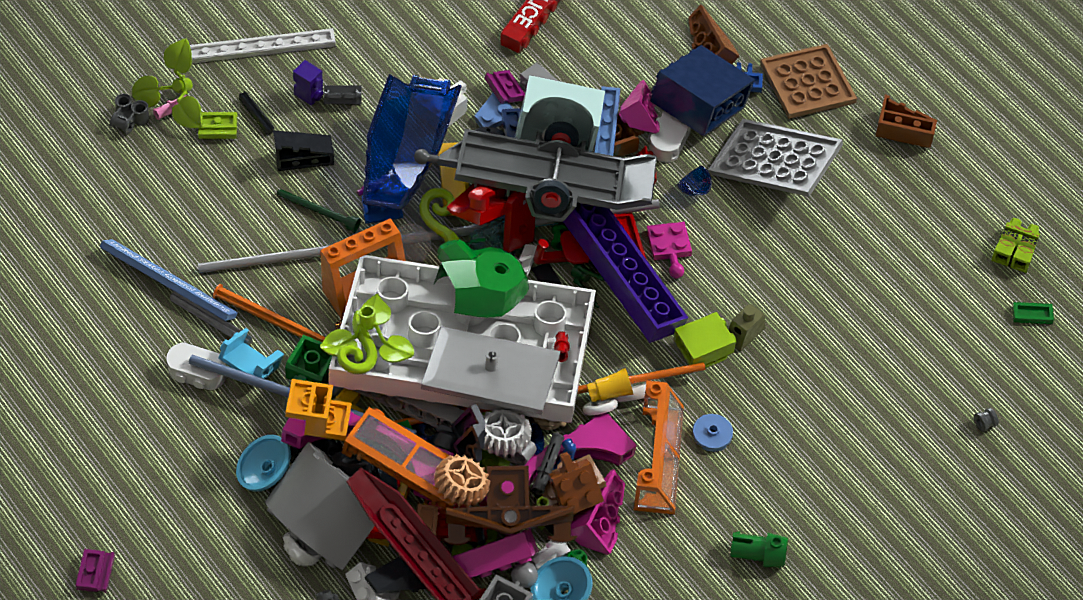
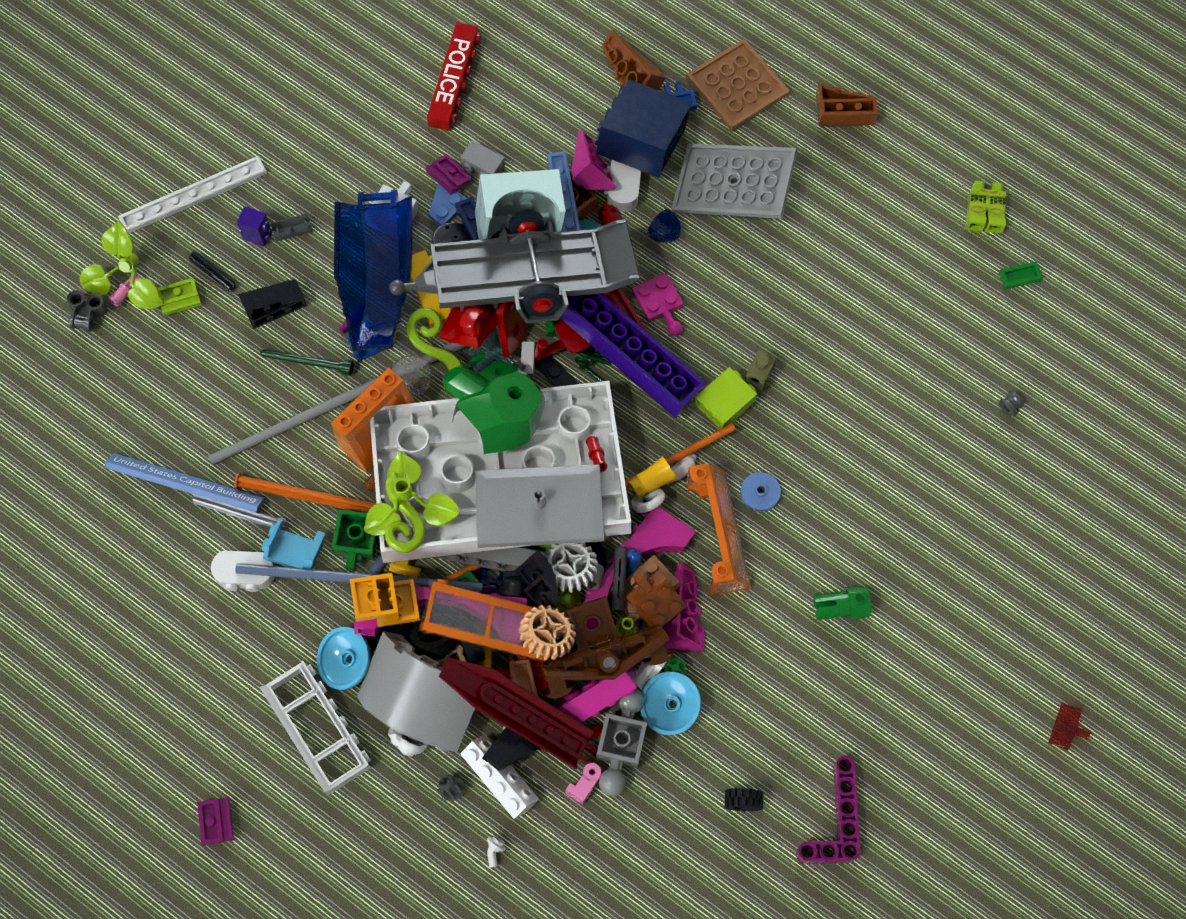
camera: 15 degrees left, 15 degrees up
none -> white window [259,661,371,796]

